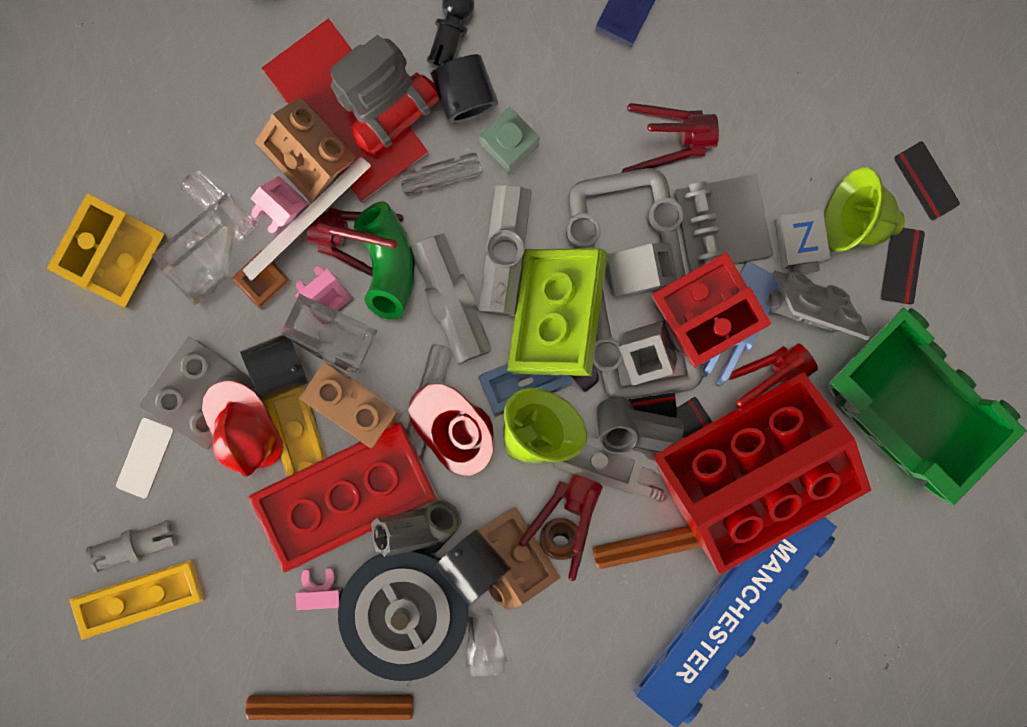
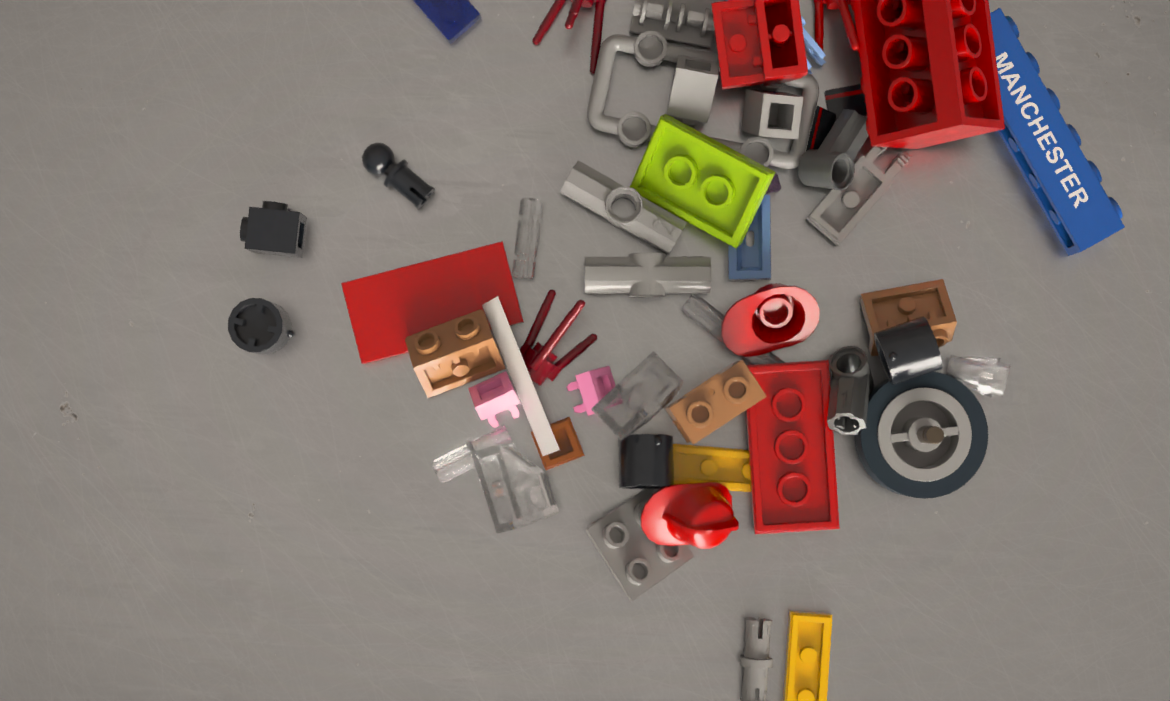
camera: 70 degrees left, 0 degrees up
yellow brick [46,193,164,308] -> none
white sticker [116,418,173,498] -> none
dark orange axle [245,695,414,720] -> none
bright pink tile [295,567,343,610] -> none
dark grey piece [330,35,440,155] -> none
green cylinder [353,201,414,320] -> none
black piece [430,54,498,123] -> none
sand green brick [479,107,540,174] -> none
lime hat [503,388,587,463] -> none
dark red plant [519,474,603,581] -> none
reddish brown plate [540,518,578,560] -> none
dark orange axle [593,526,702,569] -> none

